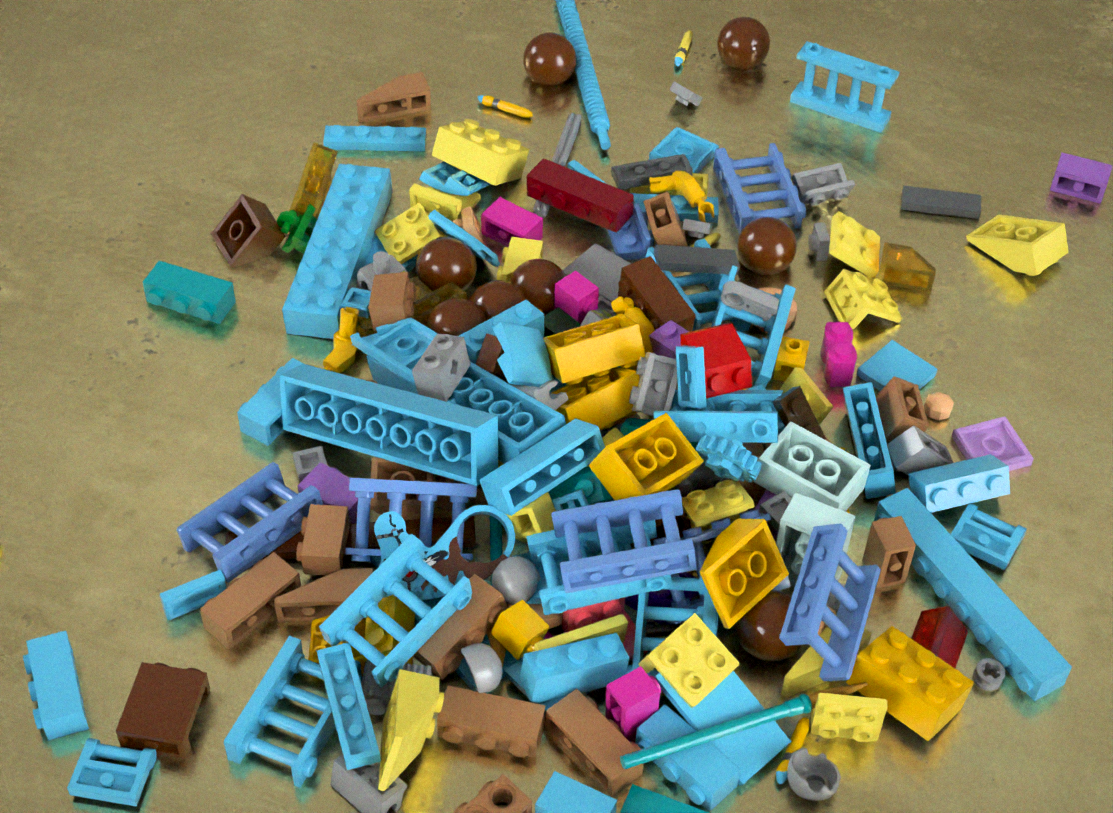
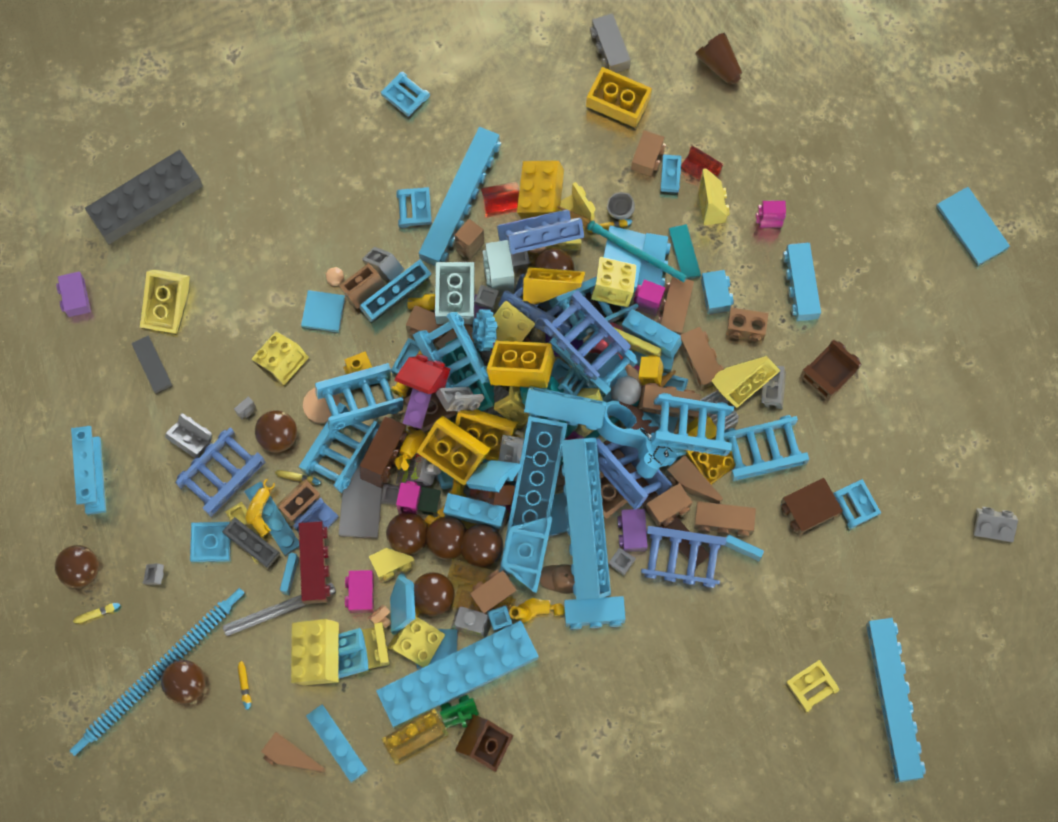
camera: 125 degrees left, 25 degrees up
medium azure brick [23,630,89,740] -> none
teal brick [142,261,236,324] -> none
medium azure plate [317,643,381,770] -> none
light grey brick [412,334,471,402] -> none
light grey hair [461,643,503,693] -> none
dark grey tile [654,244,740,275] -> none
medium azure tile [676,345,707,409] -> none
light grey plate [682,218,712,238] -> none
light grey piece [721,281,779,321] -> none
dark brown plate [773,386,826,440] -> none
light yellow plate [780,367,834,425] -> none
dark pink brick [820,322,857,387] -> none
light yellow plate [829,211,880,278] -> none
clear yellow slope [878,242,936,292] -> none
medium azure brick [909,454,1010,513] -> none
lavender tile [952,416,1034,471] -> none
light grey bush [973,658,1006,691] -> none

